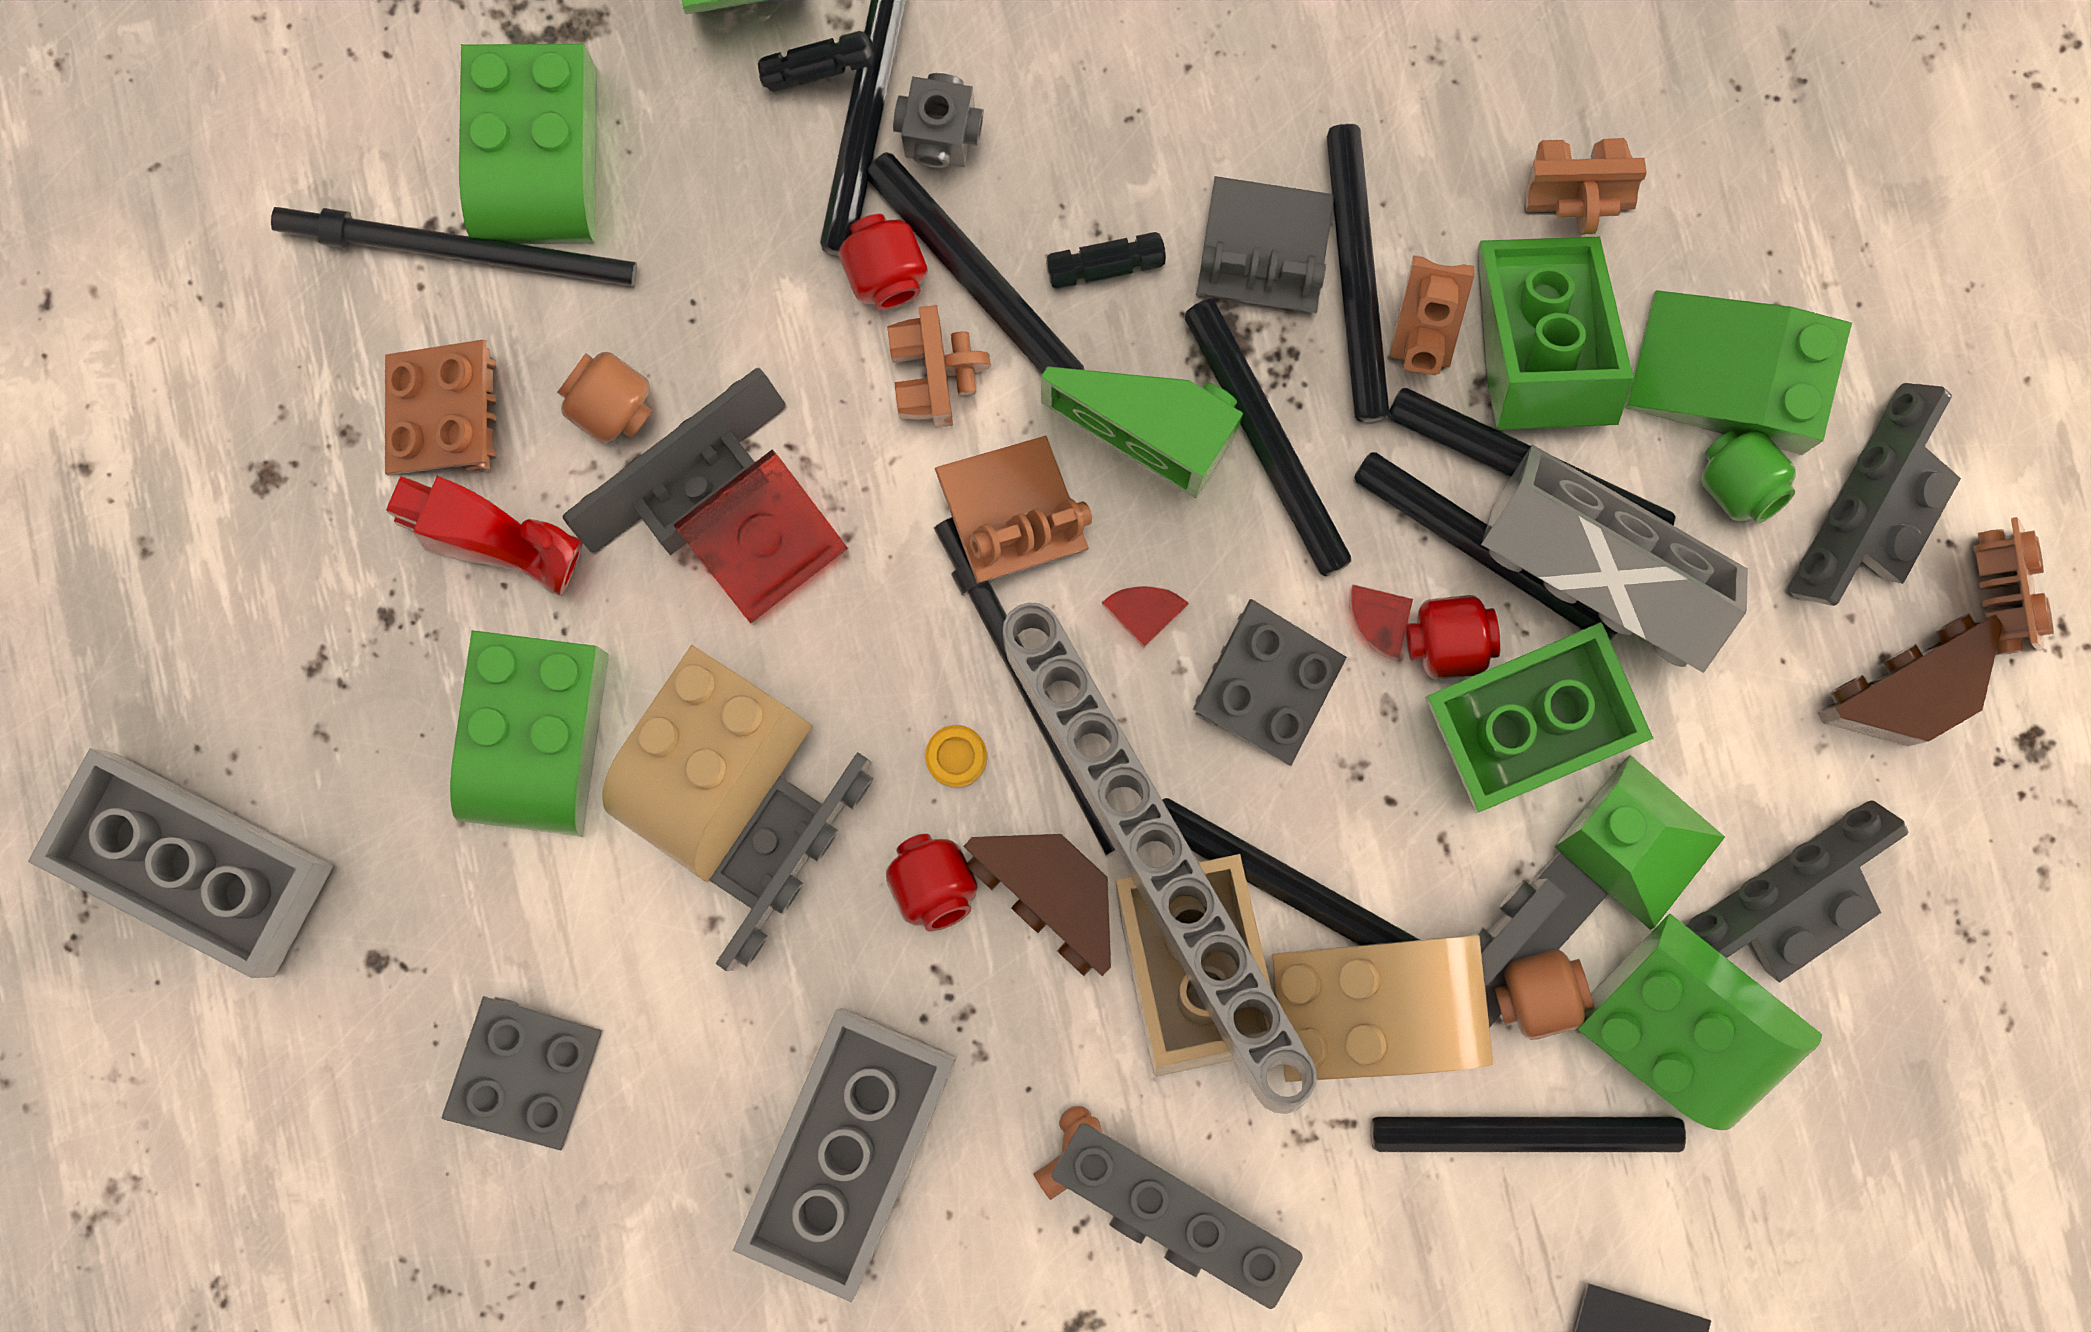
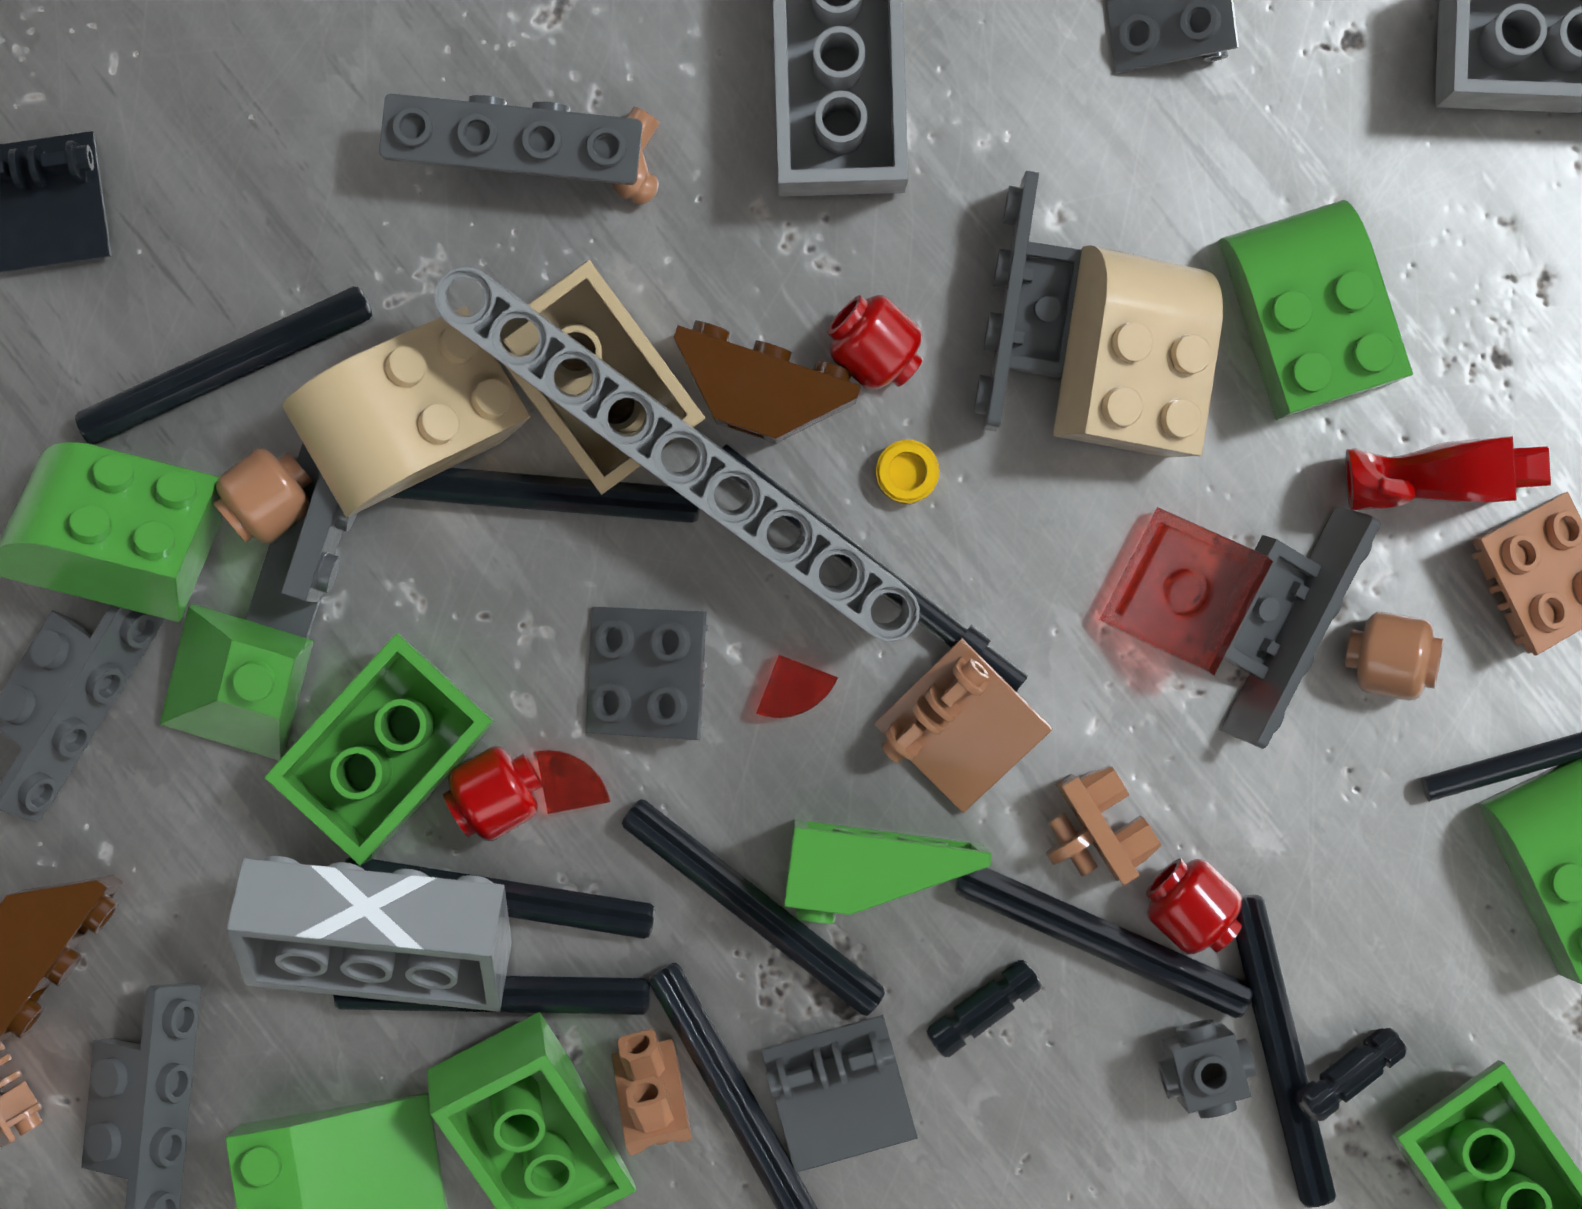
camera: 150 degrees right, 5 degrees up
bright green head [1701,431,1796,523] -> none

